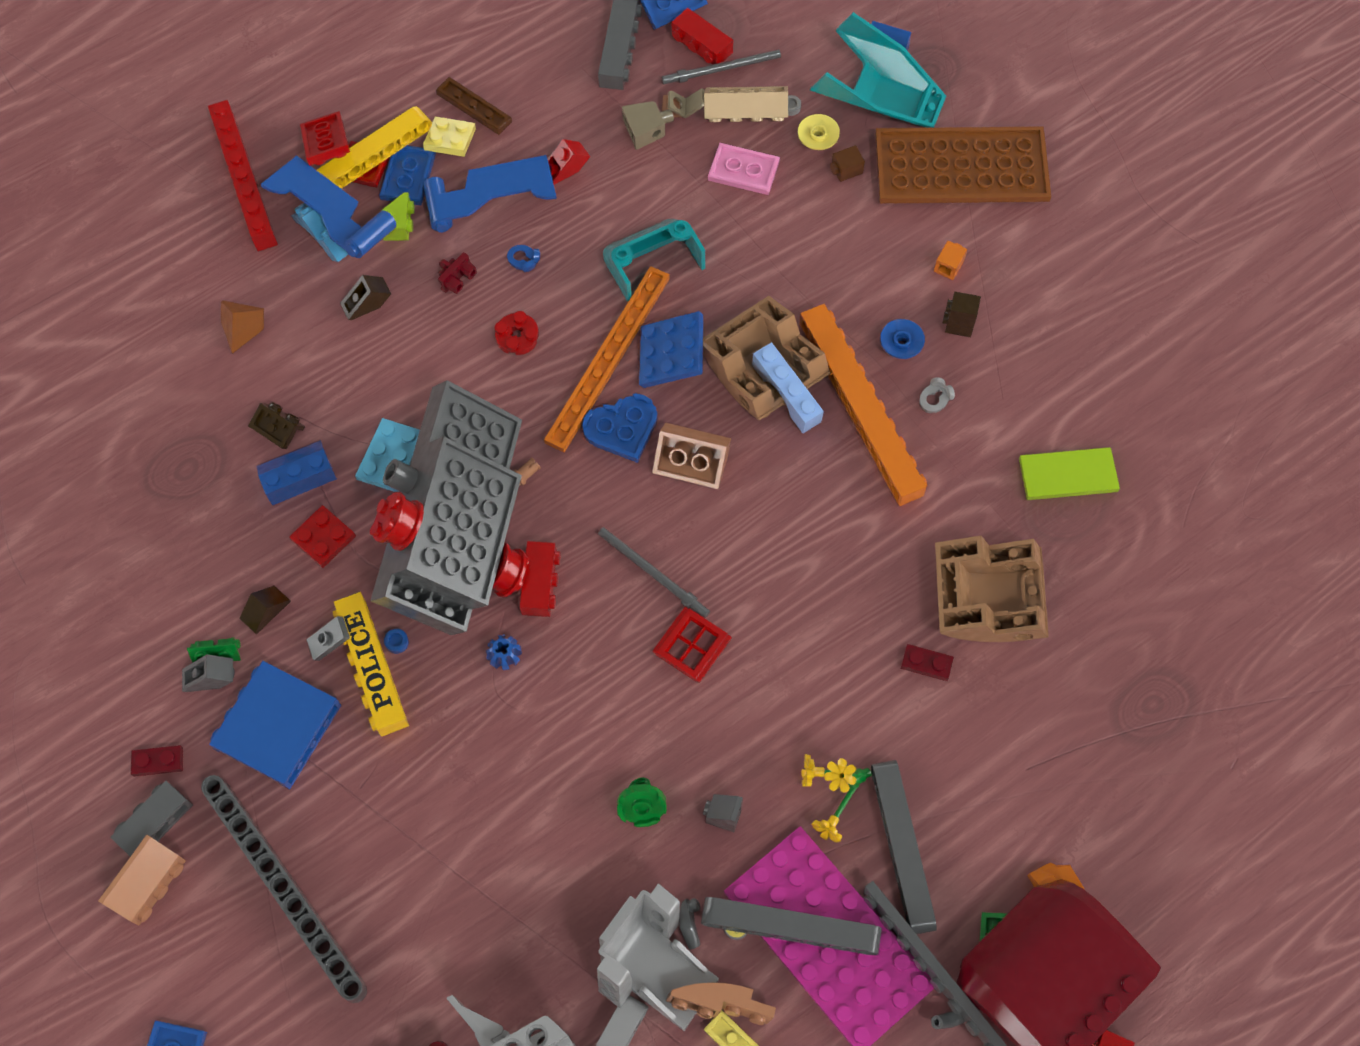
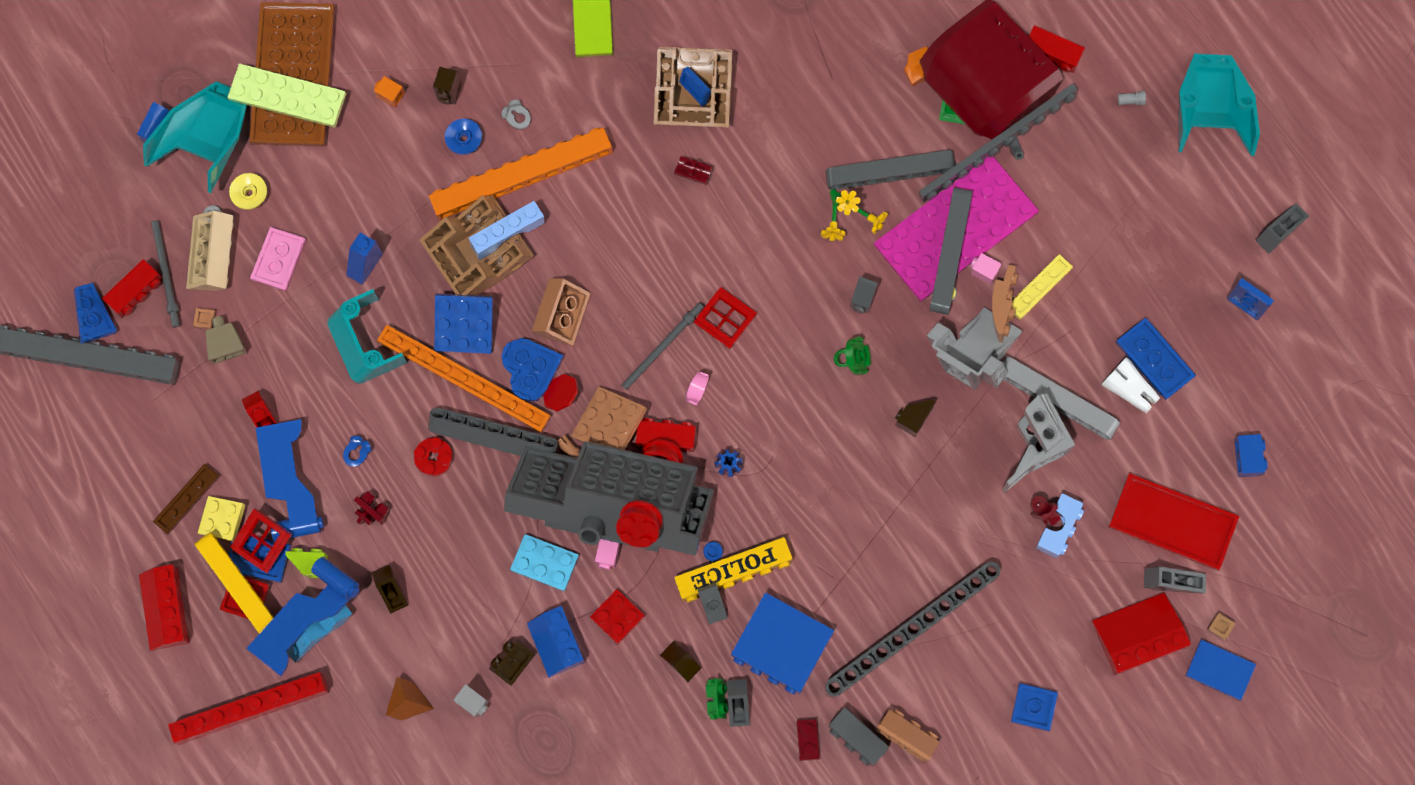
camera: 85 degrees left, 10 degrees up
red plate [300,111,350,166] -> none
dark tan bracket [668,88,705,118] -> none
dark grey arm [679,898,701,950] -> none
reddish brown brick [830,145,865,182] -> none
dark red plate [900,644,954,681] -> none
none -> red slope [139,564,189,651]
none -> yellowish green plate [228,64,346,128]
none -> red piece [230,508,292,573]
none -> blue slope [346,232,383,285]
none -> dark grey beam [428,408,558,456]
none -> light grey slope [453,684,488,718]
none -> red piece [543,374,578,412]
none -> nougat plate [571,386,647,450]
none -> dark red hips [674,156,712,185]
none -> blue plate [679,67,711,106]
none -> bright pink helmet [686,372,709,406]
none -> dark brown slope [895,399,936,437]
none -> bright pink brick [970,253,1001,285]

